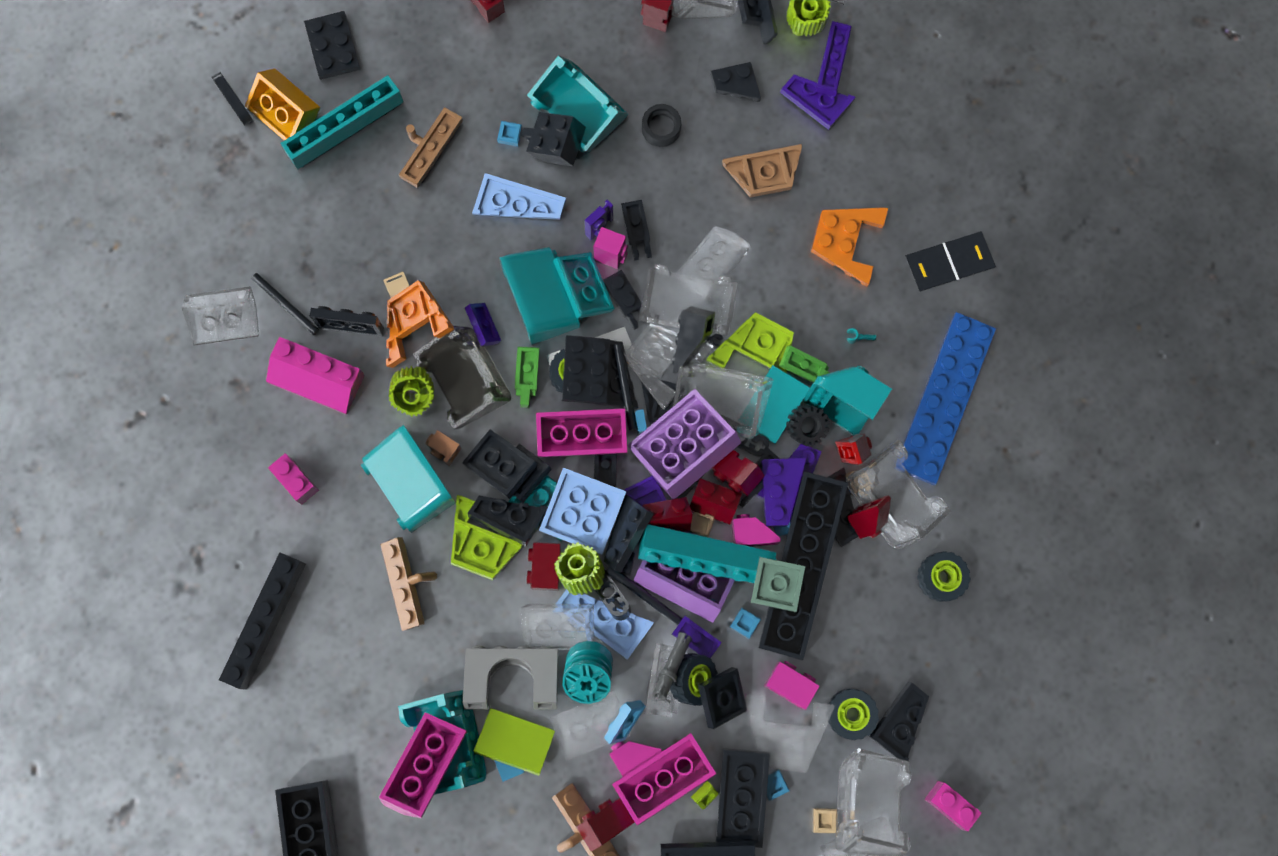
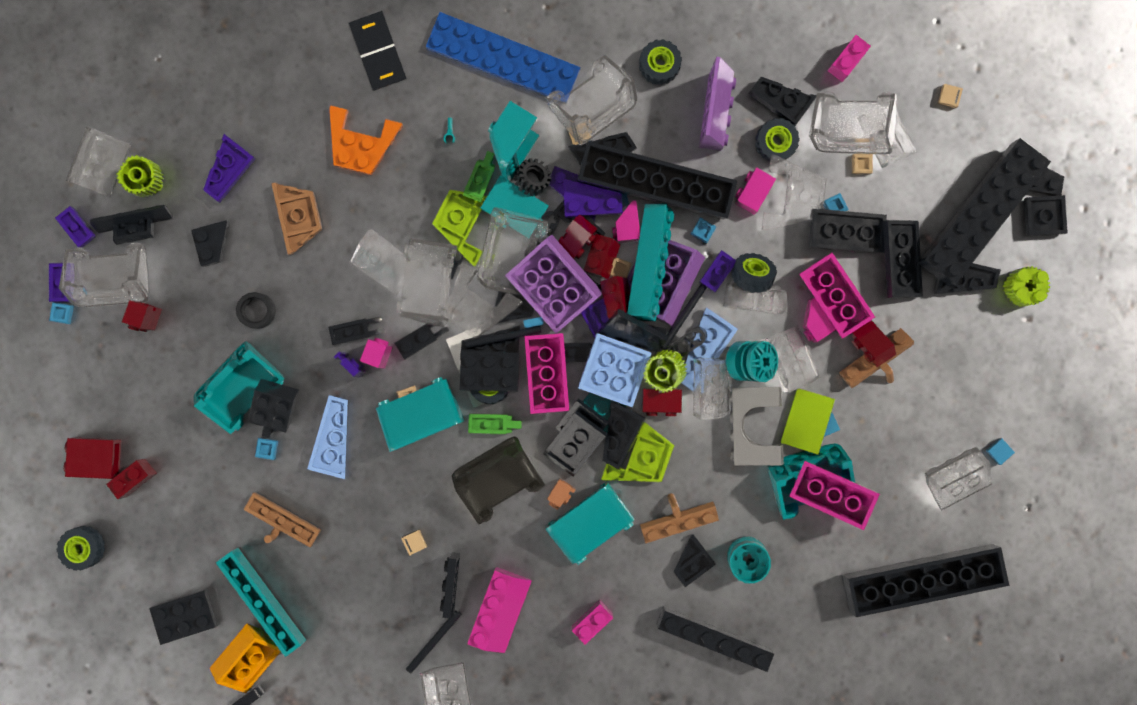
camera: 80 degrees left, 10 degrees up
orange wing [386,280,454,368] -> none
lime brick [389,366,434,417] -> none
dark purple plate [465,303,501,346] -> none
teal tile [553,252,615,319] -> none
dark azure plate [604,700,646,744] -> none
dark grey pin [652,632,692,700] -> none
black slope [672,306,715,374] -> none
lime tile [691,781,719,810] -> none
black plate [698,667,747,729] -> none
sand green plate [751,557,805,612] -> none
dark purple tile [815,21,852,96] -> none
red slope [835,433,872,465] -> none
dark red slope [846,495,891,539] -> none
none -> black wing [674,534,716,587]
none -> medium lavender slope [699,57,736,151]
none -> teal wheel [727,536,771,583]

